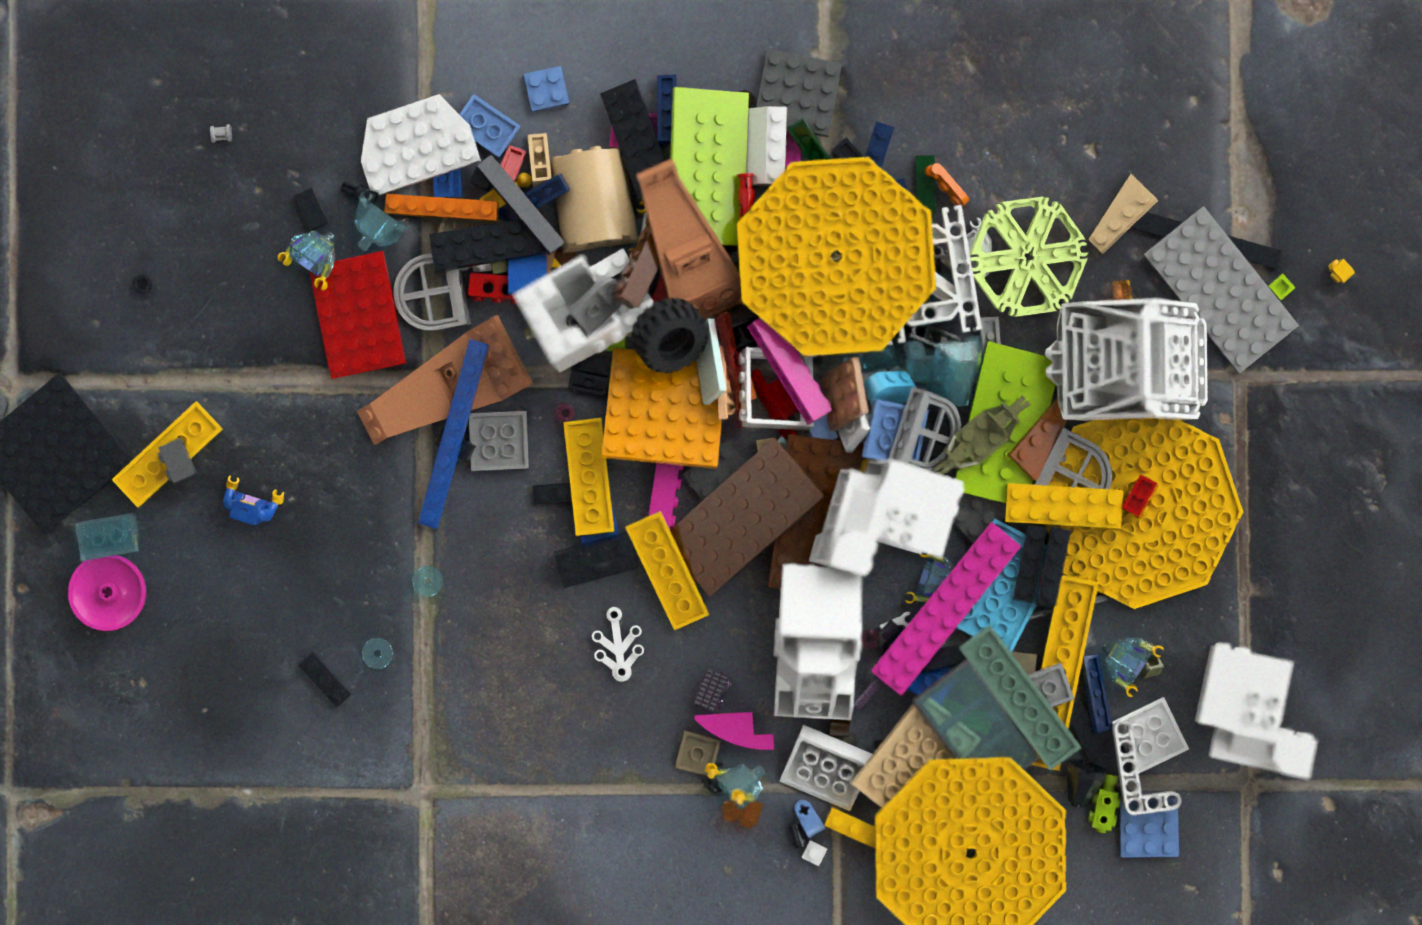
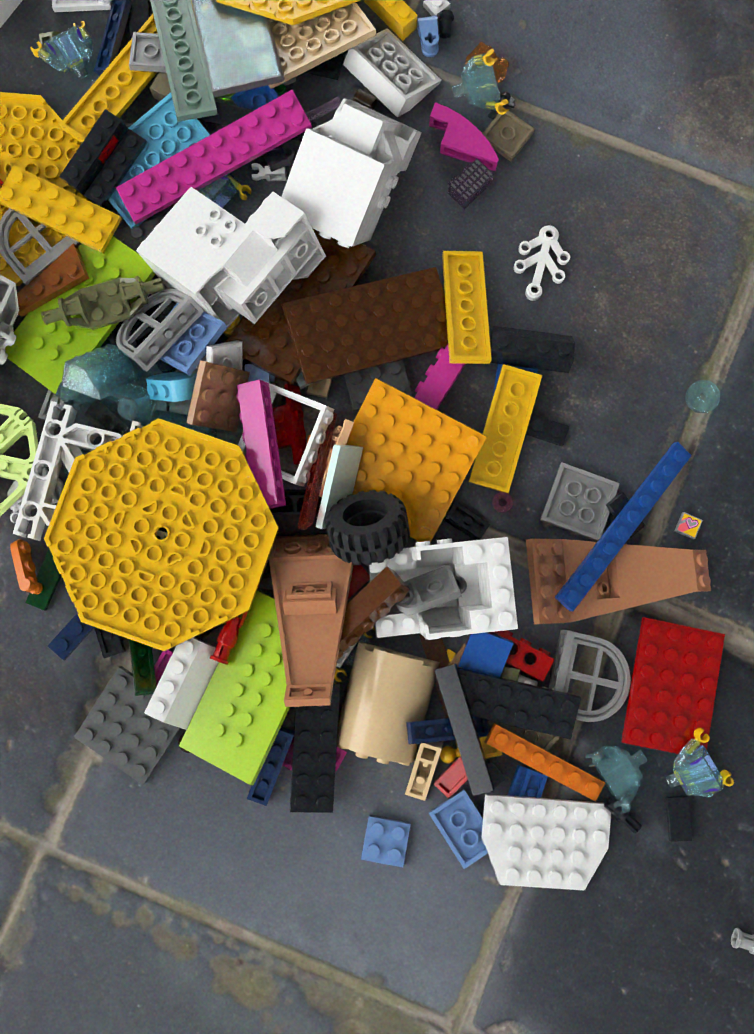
camera: 150 degrees left, 5 degrees down
none -> tile [674,512,703,539]

